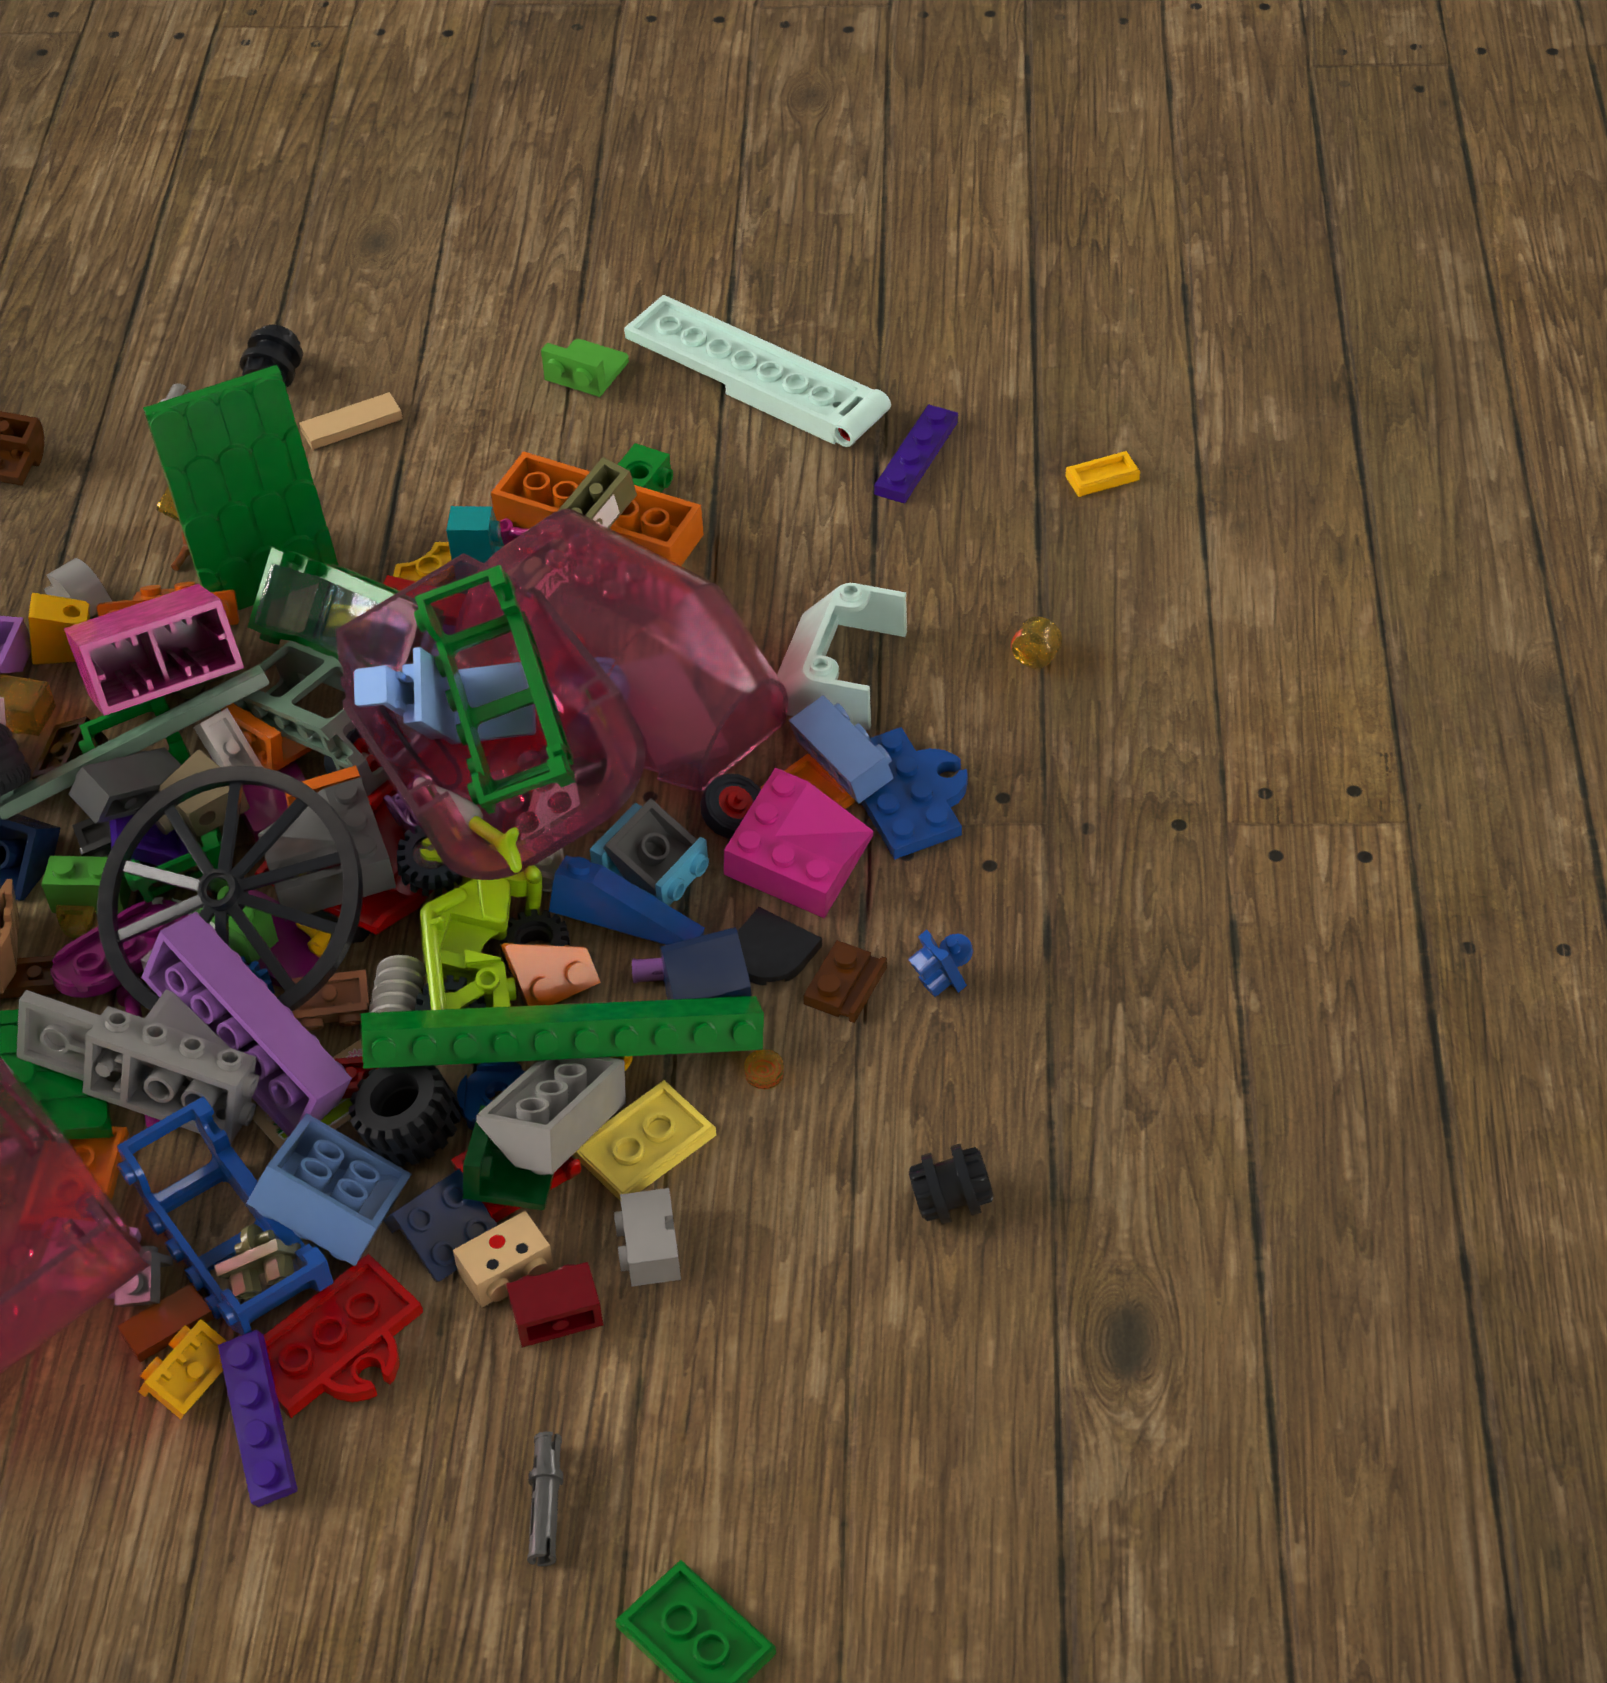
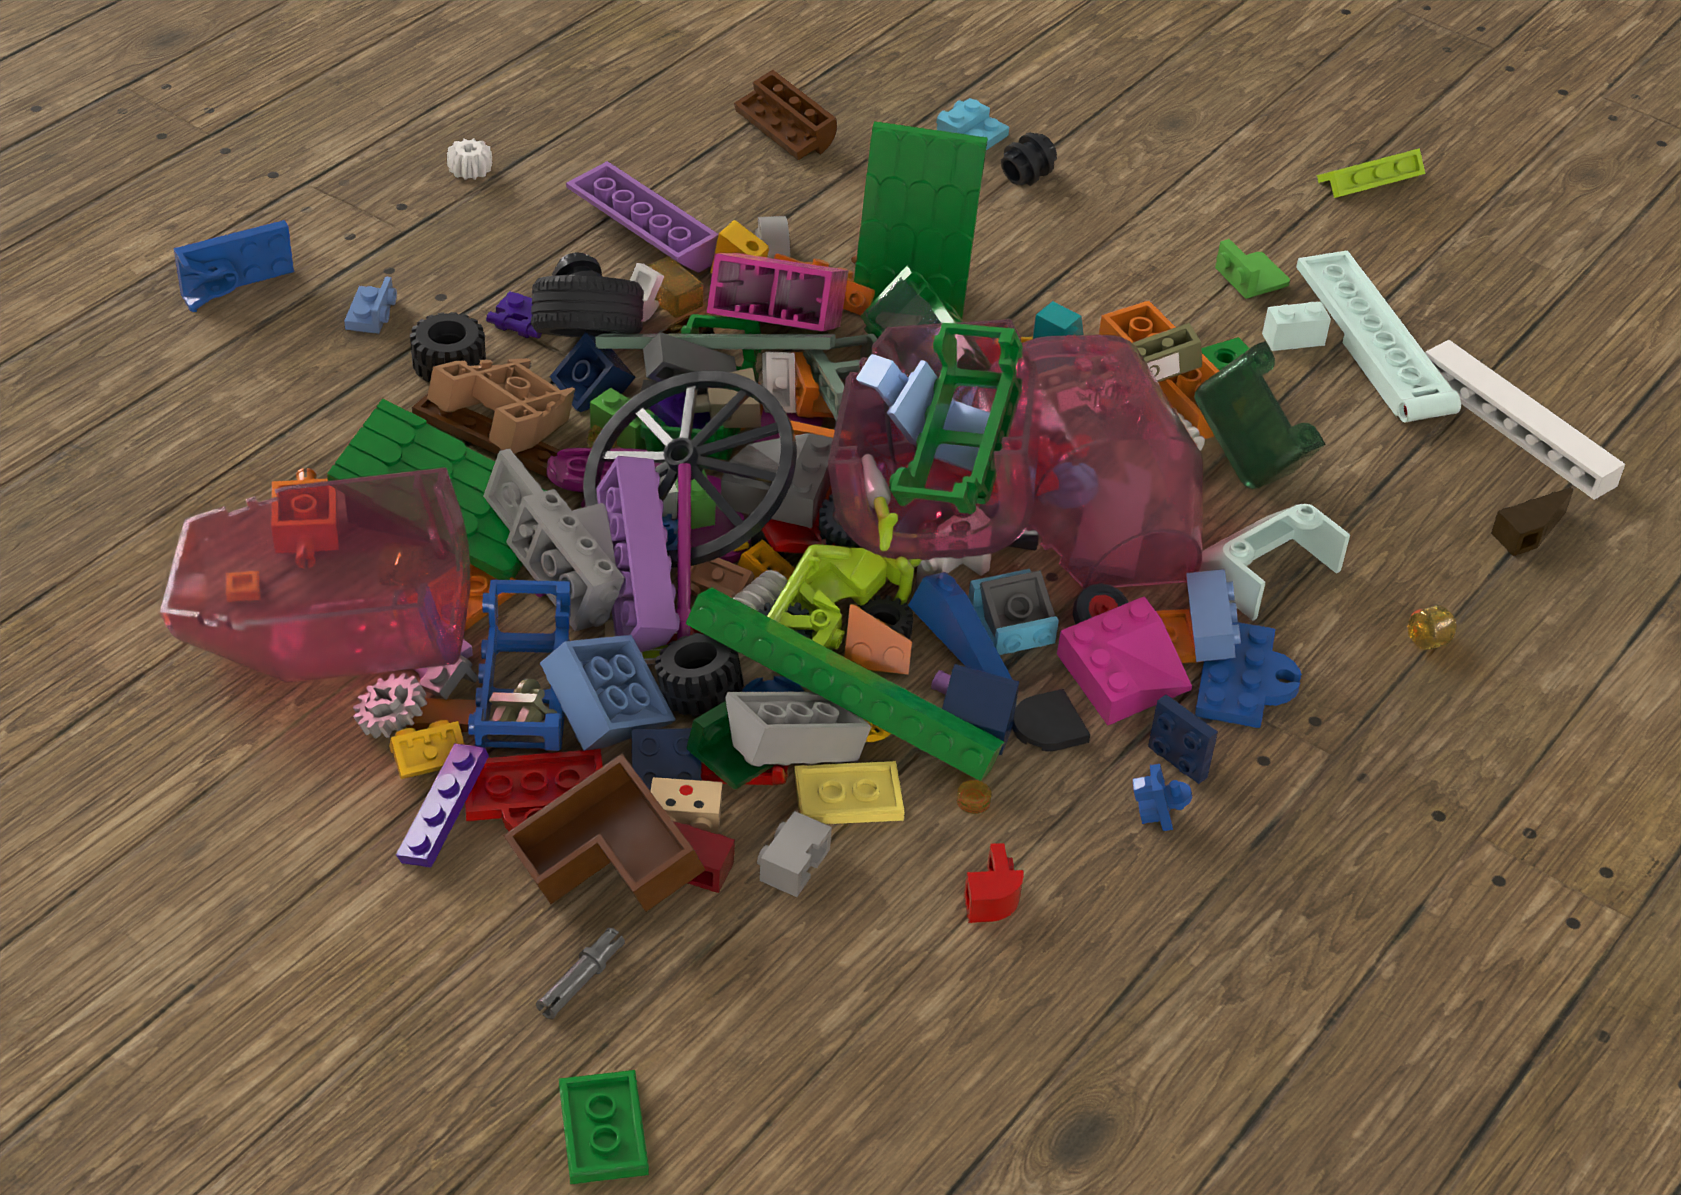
camera: 30 degrees right, 5 degrees down
tan tile [300,392,403,450] -> none
reddish brown plate [803,940,887,1023] -> none
dark purple plate [874,404,958,504] -> none
black piece [909,1143,994,1225] -> none
yellow tile [1065,451,1140,497] -> none
none -> light grey gear [353,673,427,738]
none -> reddish brown piece [503,754,705,912]
none -> magenta bar [675,463,691,640]
none -> light orange slope [738,540,795,580]
none -> medium azure plate [936,98,1009,150]
none -> red brick [964,843,1024,923]
none -> dark blue plate [1148,694,1218,784]
none -> clear green windscreen [1194,341,1326,489]
none -> light aqua brick [1262,302,1331,351]
none -> lime fence [1317,148,1426,198]
none -> white brick [1425,340,1625,500]
none -> dark brown slope [1491,487,1574,556]

